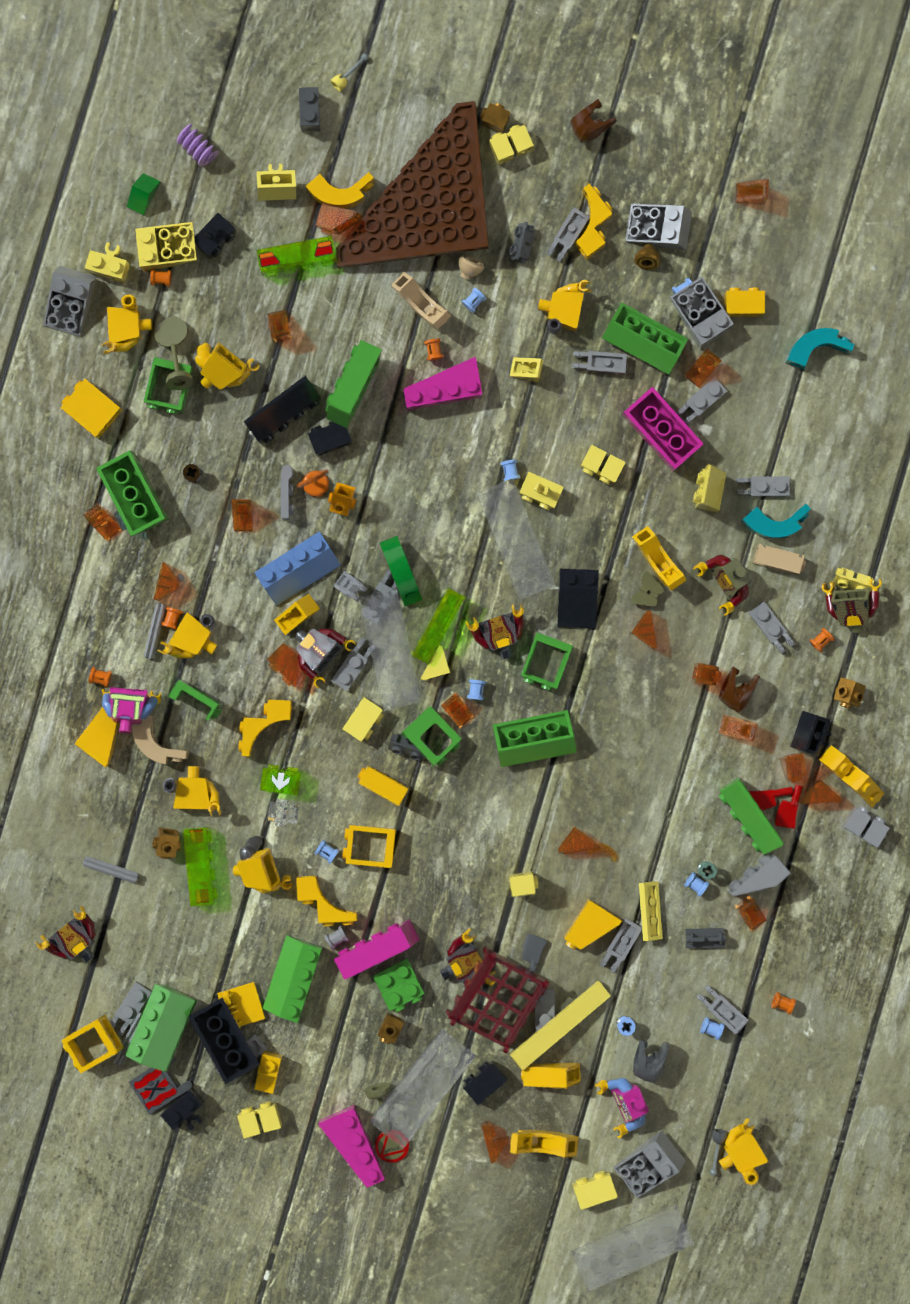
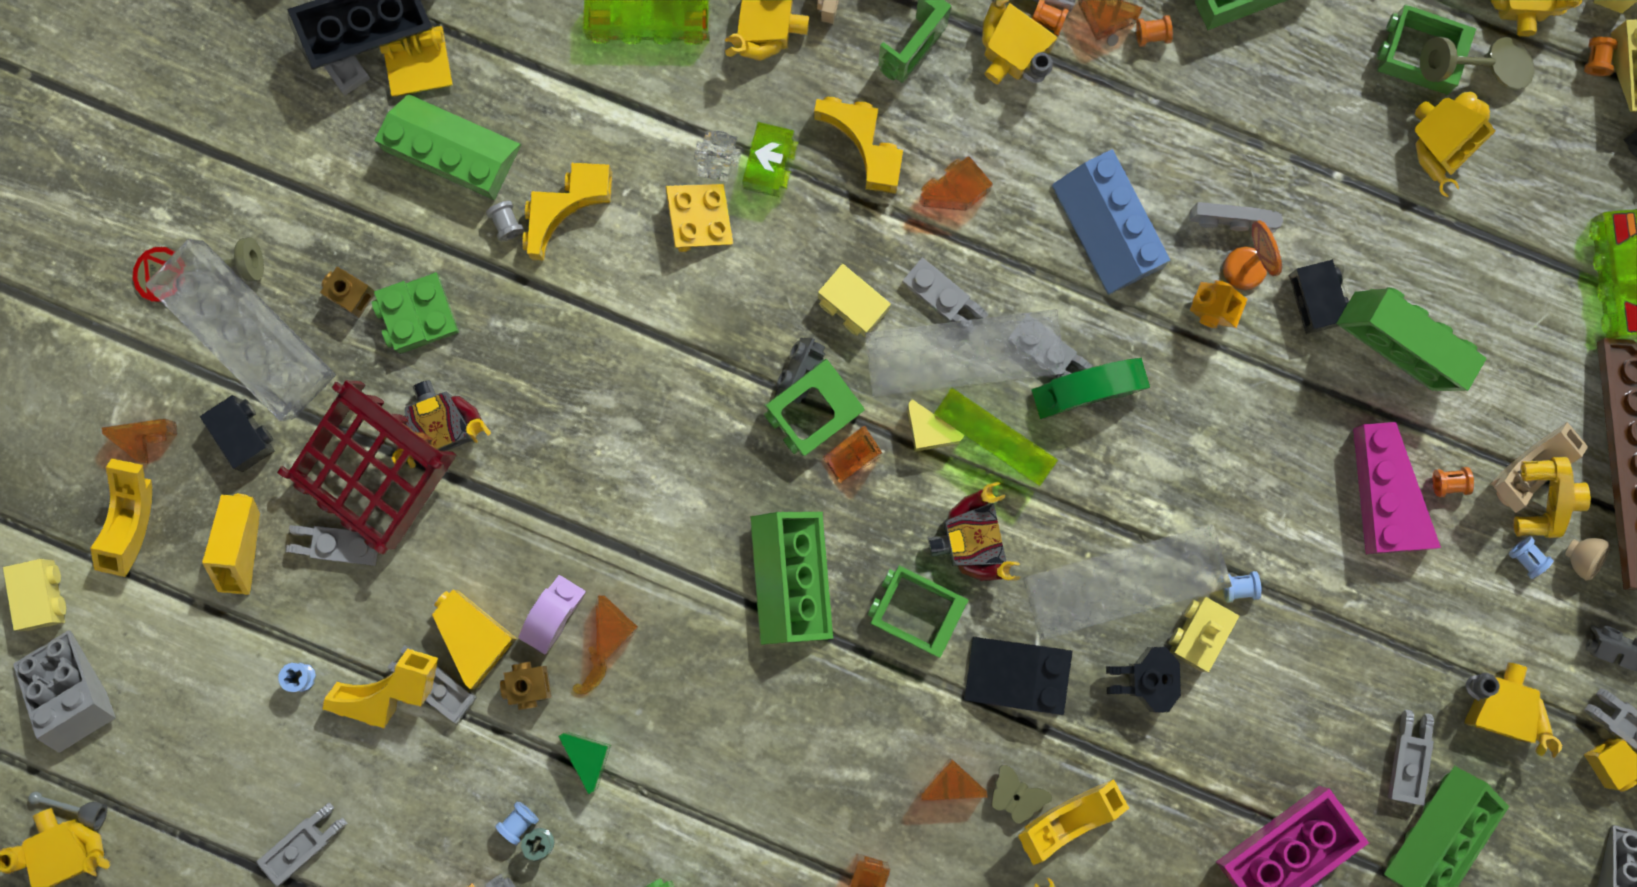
camera: 95 degrees right, 5 degrees down
dark brown bush [183,464,202,483] -> none
clear orange slope [231,499,253,531] -> none
yellow torso [233,836,292,894] -> none
light yellow piece [237,1101,282,1138] -> none
black slope [243,375,321,445] -> none
yellow arch [255,1051,283,1094] -> none
clear orange slope [267,309,292,343] -> none
yellow arch [274,594,320,635] -> none
torso [295,628,356,688] -> none
light blue bush [314,840,339,864] -> none
dark pink wedge [318,1105,385,1188] -> none
light grey hinge [333,571,368,602] -> none
dark pink wedge [334,919,420,980] -> none
yellow window [342,824,396,868] -> none
yellow window [357,766,409,806] -> none
light blue bush [467,679,486,700] -> none
light yellow brick [509,871,539,897] -> none
light yellow slope [510,357,543,382] -> none
light yellow tile [510,981,611,1071] -> none
dark grey piece [522,934,547,981] -> none
light yellow piece [580,445,626,485] -> none
torso [594,1078,649,1138] -> none
dark grey helmet [633,1040,669,1084] -> none
pearl gold brick [634,244,661,270] -> none
light yellow plate [639,881,663,941] -> none
dark grey hinge [685,928,726,948] -> none
light blue bush [700,1017,724,1040] -> none
none -> yellow arch [323,648,438,728]
none -> pearl gold brick [500,662,552,710]
none -> lavender brick [518,575,586,655]
none -> green slope [558,732,611,794]
none -> yellow hinge [665,184,733,252]
none -> black hinge [1106,647,1181,713]
none -> orange bush [1136,15,1173,47]
none -> yellow connector [1513,457,1591,538]

